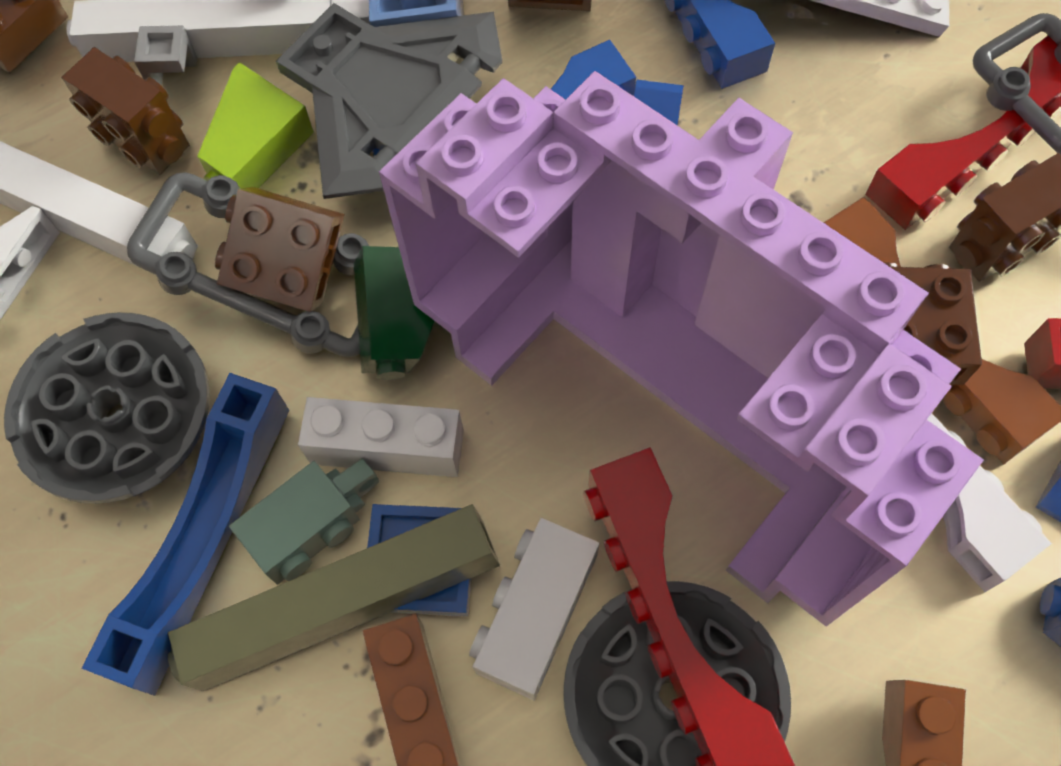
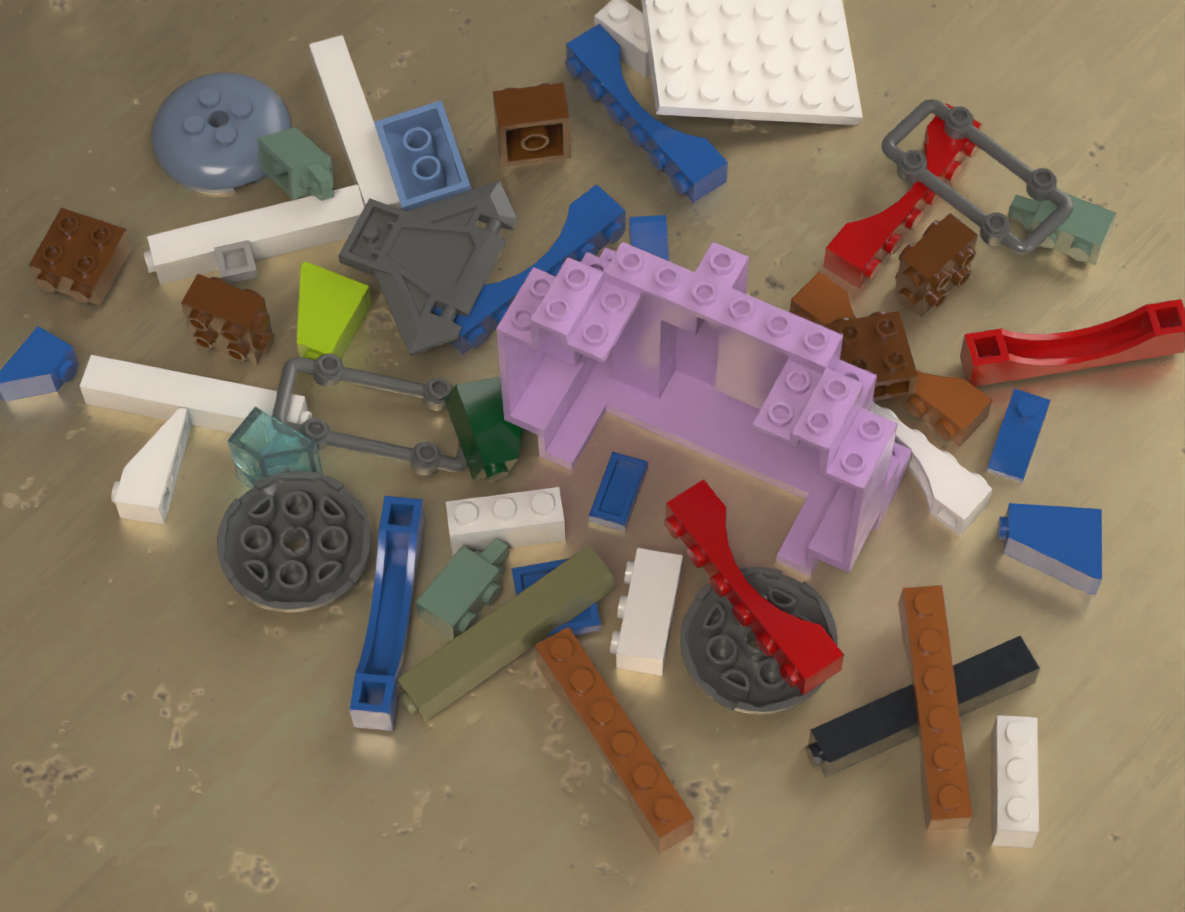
camera: 15 degrees left, 5 degrees down
reddish brown brick [215,187,345,312] -> none
none -> clear light blue slope [227,407,323,489]
none -> blue tile [589,451,648,532]

